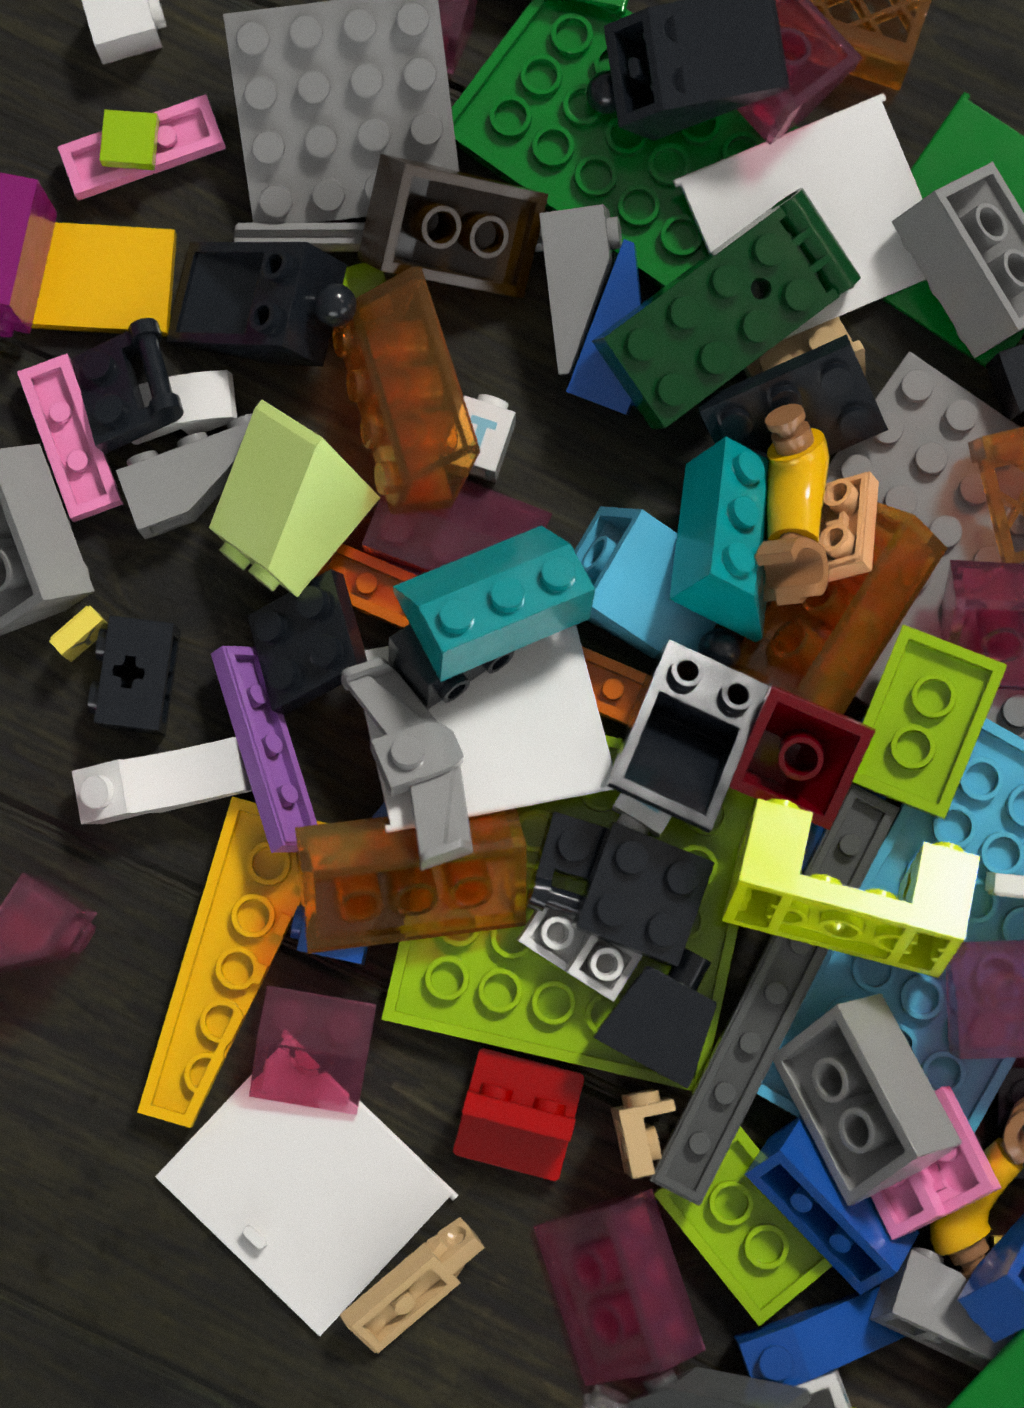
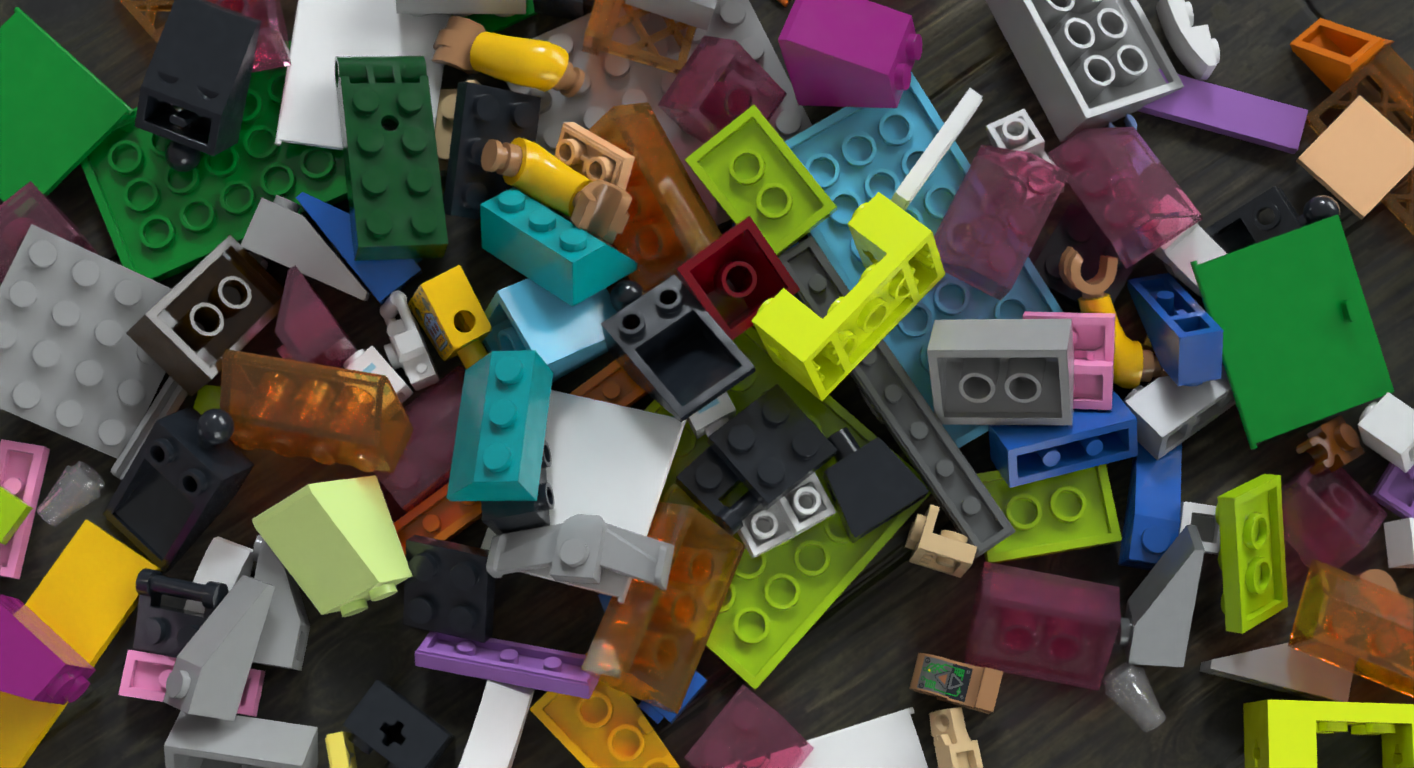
camera: 60 degrees left, 5 degrees down
red bracket [453,1048,584,1181] -> none
none -> clear cone [37,461,105,527]
none -> light grey slope [163,575,275,721]
none -> clear pink slope [275,265,358,386]
none -> white piece [380,291,441,391]
none -> yellow torso [408,265,492,370]
none -> yellow piece [431,16,585,98]
none -> leg [909,653,1003,714]

